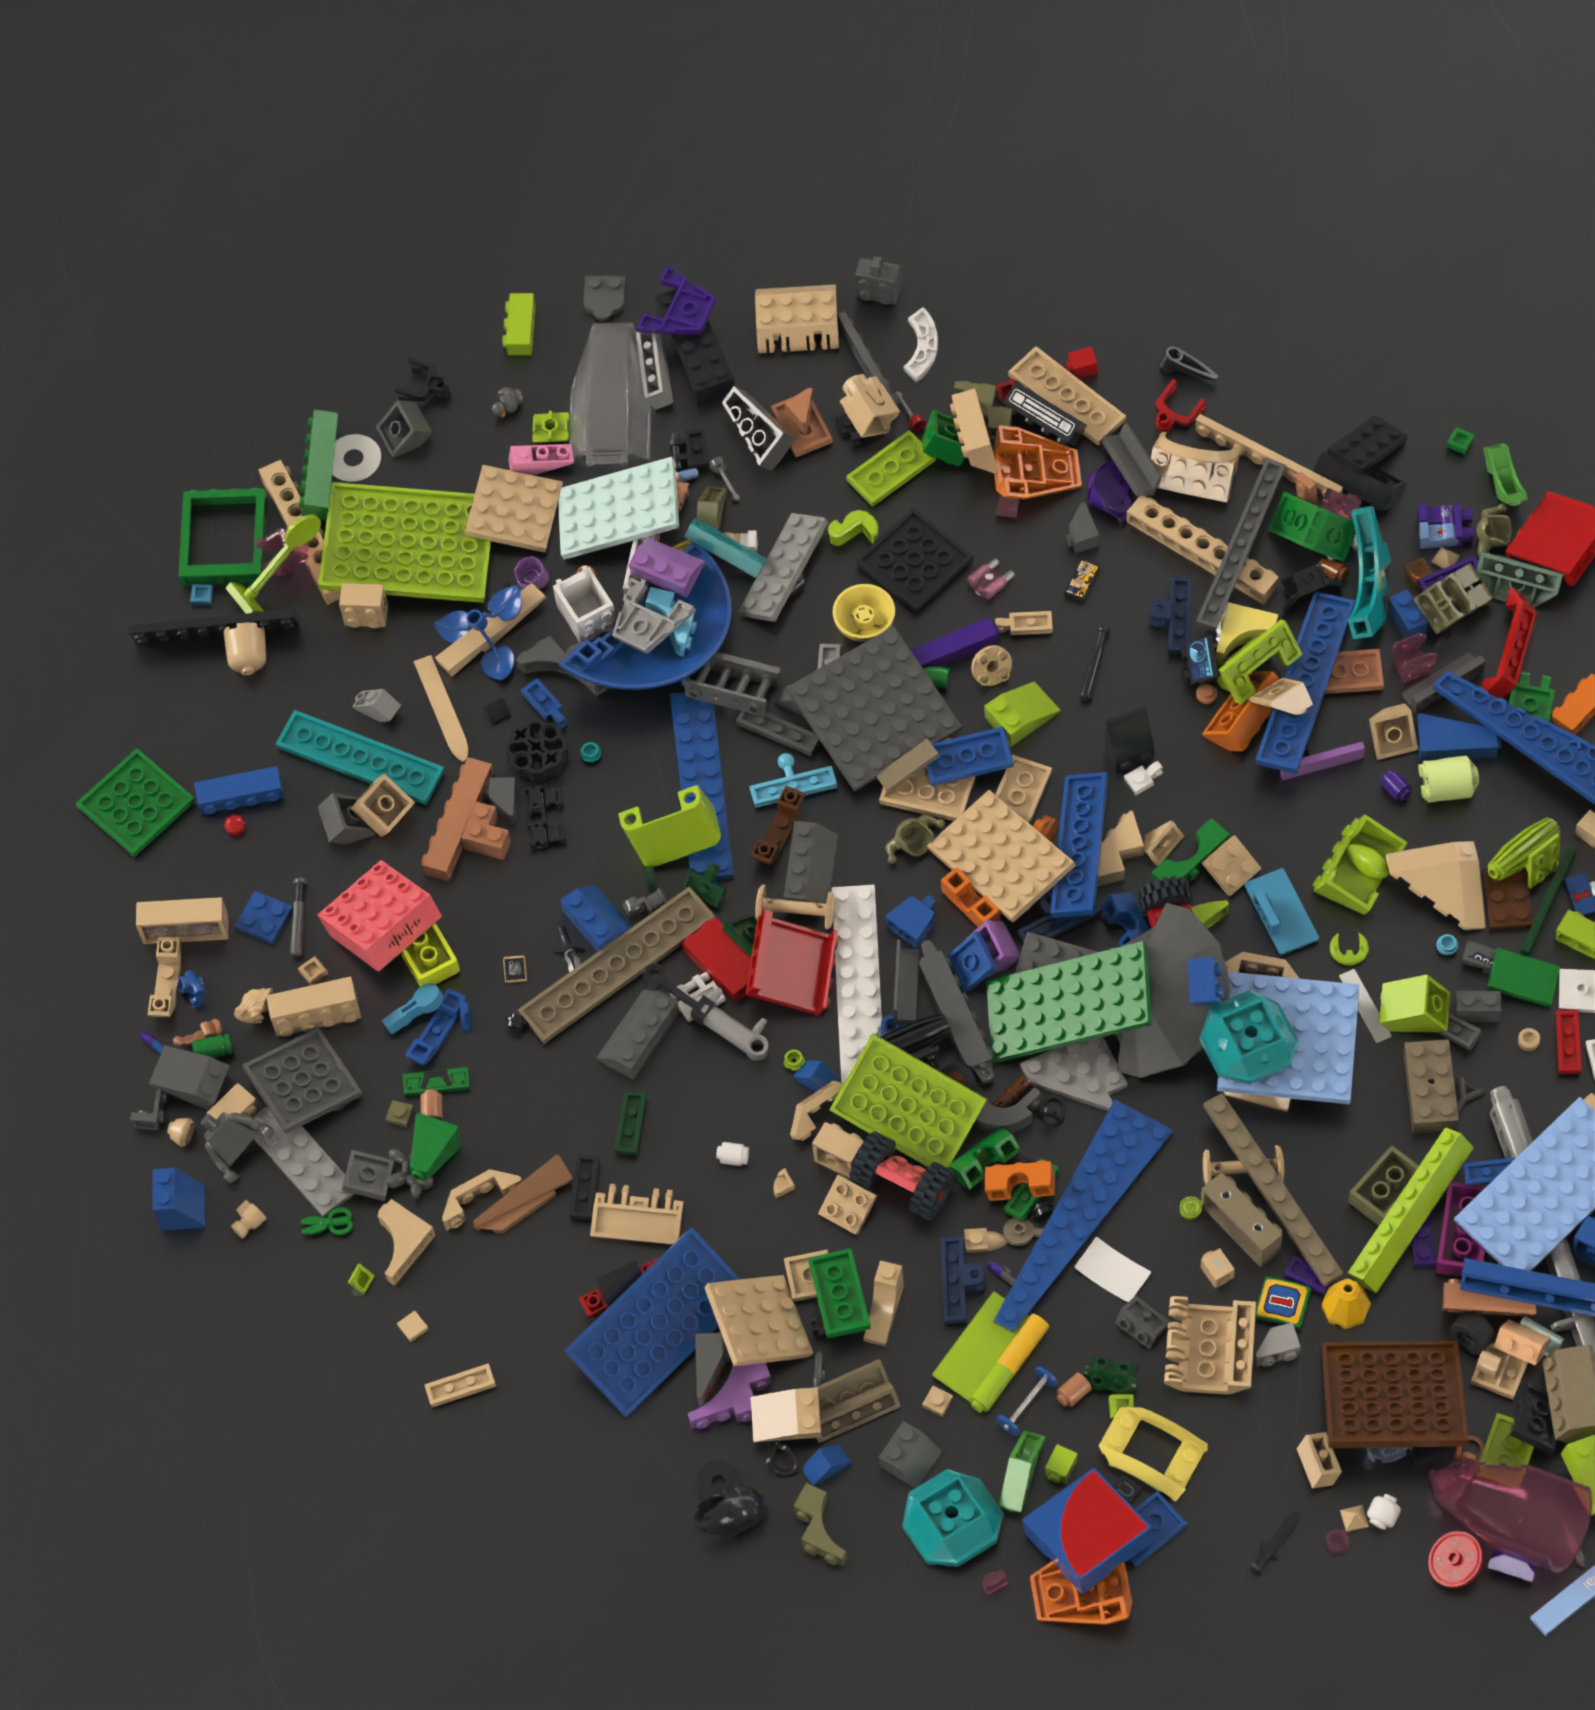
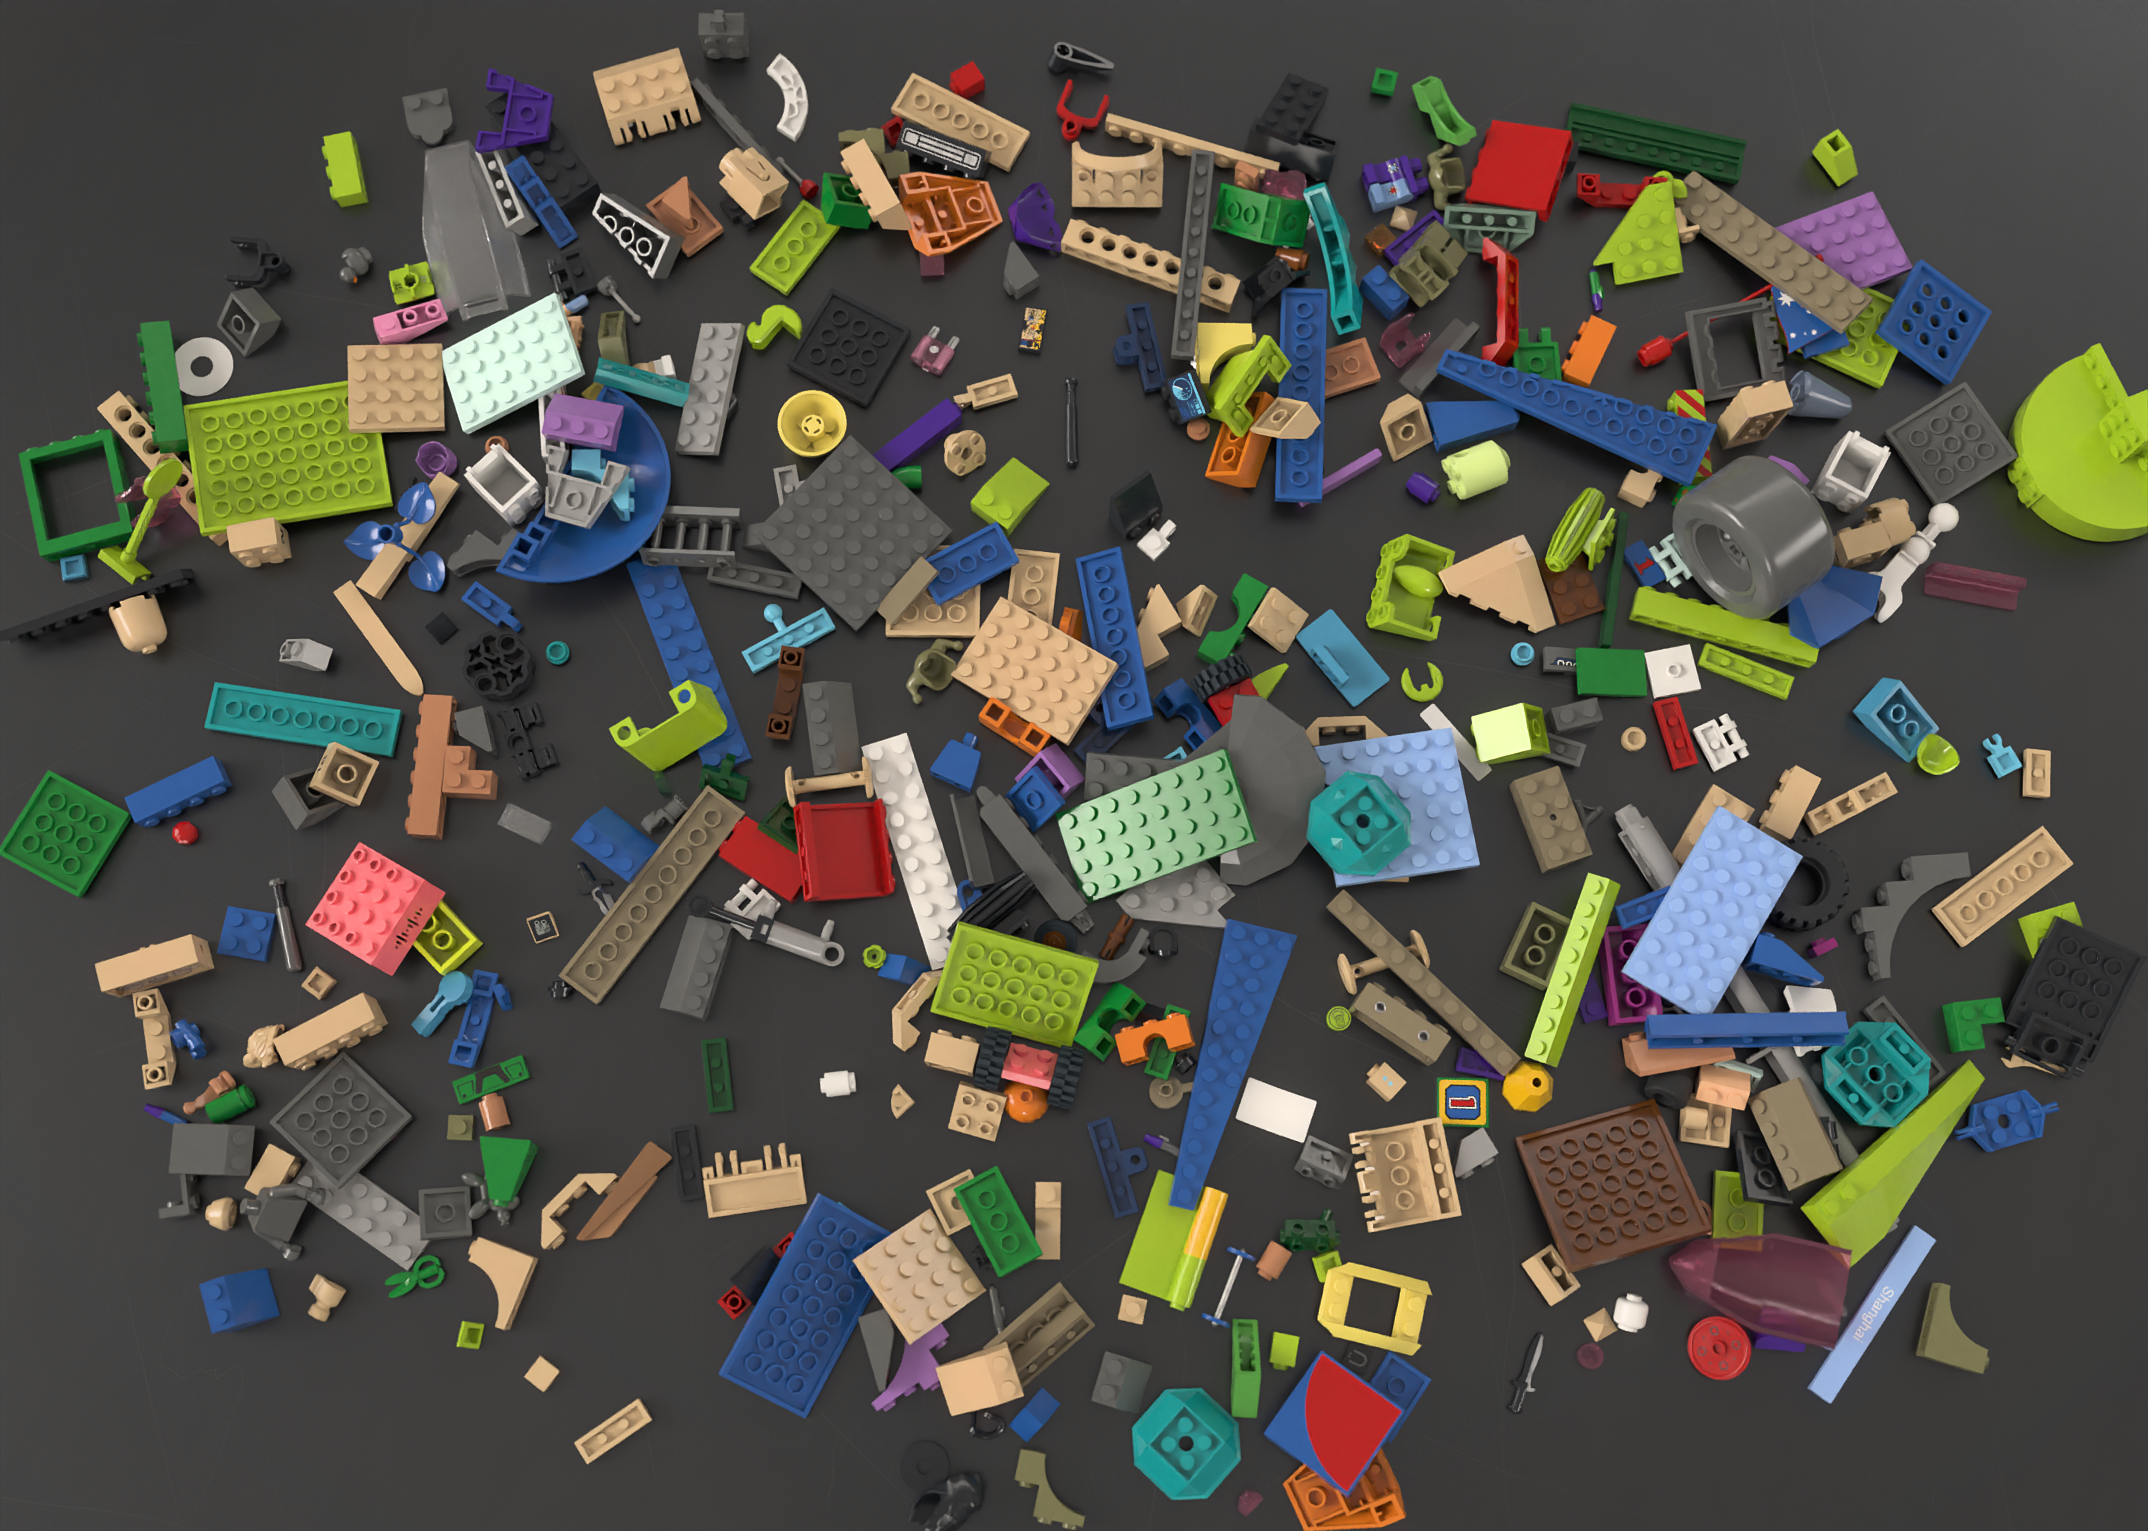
camera: 25 degrees left, 15 degrees up
tan plate [964,1228,1008,1253] -> none
dark grey panel [1101,423,1162,496] -> none
blue brick [1187,957,1224,1007] -> none
none -> clear tile [498,803,552,845]
none -> blue slope [504,155,578,249]
none -> orange cylinder [1002,1080,1049,1123]

